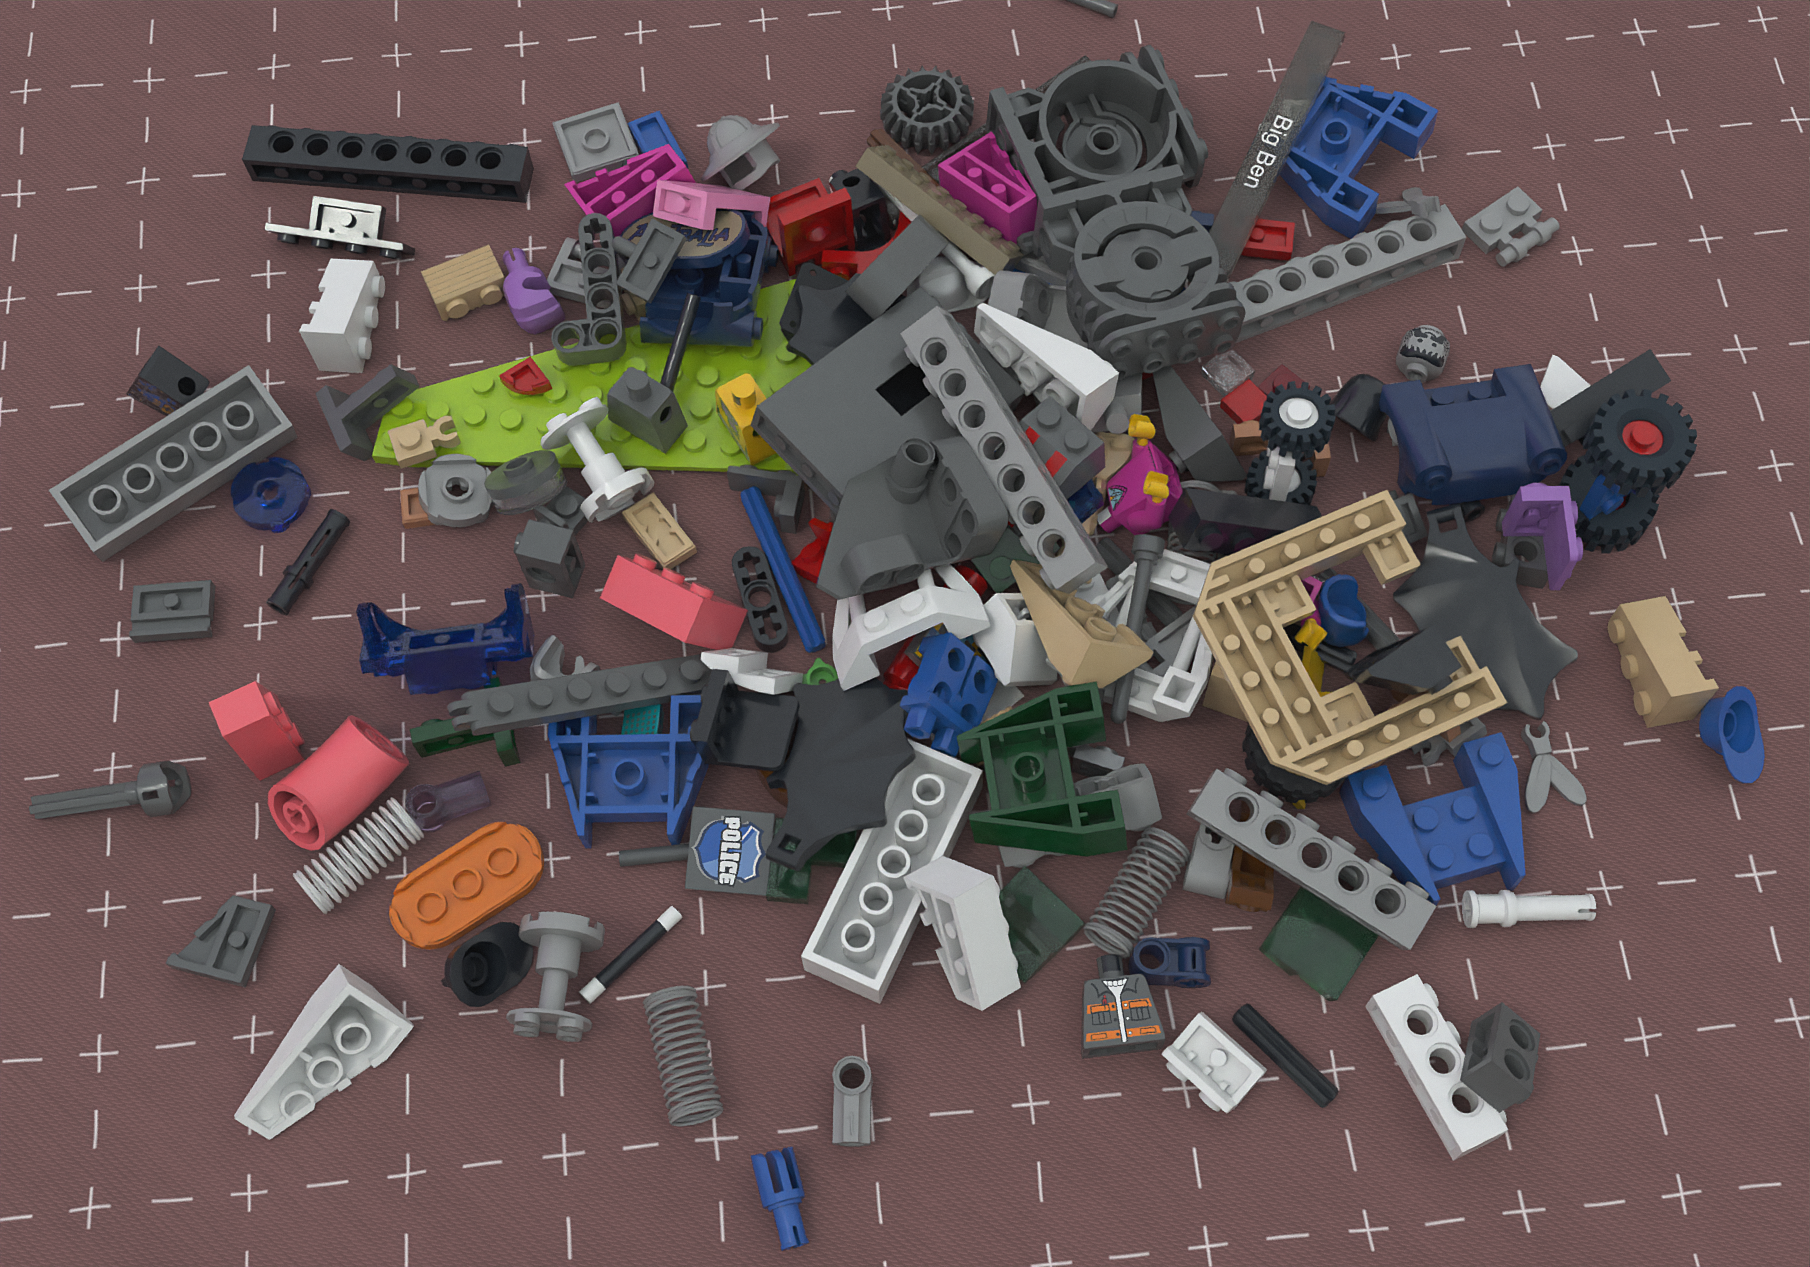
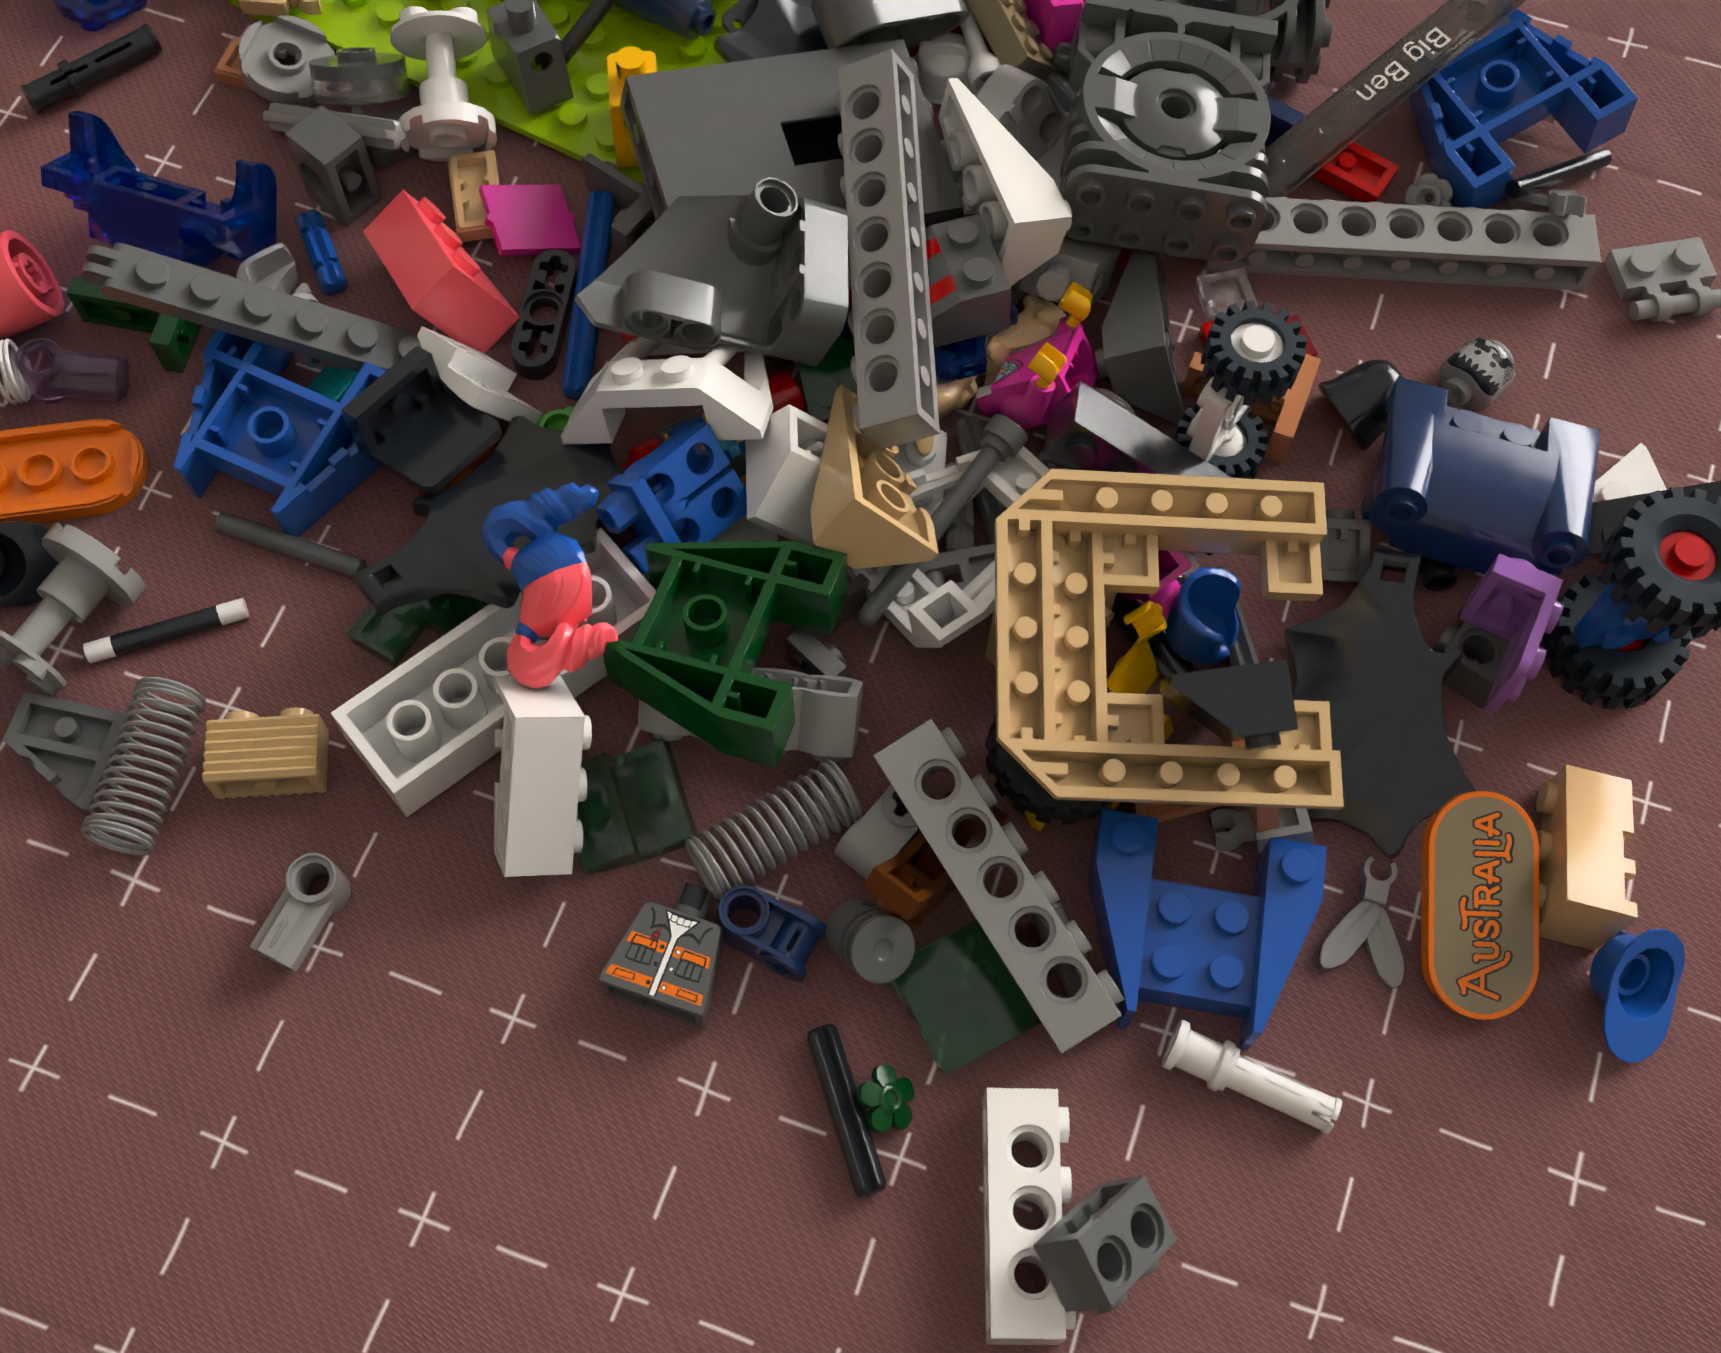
camera: 20 degrees right, 0 degrees up
tile [685,806,775,896] -> none
blue arm [751,1146,809,1251] -> none
white bracket [1162,1012,1267,1113] -> none
none -> dark grey wing [3,691,133,816]
none -> tan brick [202,707,329,799]
none -> light grey axle [263,102,407,150]
none -> blue axle [296,209,348,296]
none -> dark pink piece [479,184,581,256]
none -> hair [481,482,618,689]
none -> dark grey piece [825,898,915,984]
none -> dark green plant [857,1064,915,1133]
none -> light grey plate [1406,173,1453,207]
none -> tile [1421,791,1539,1020]
none -> black bar [1505,148,1612,199]

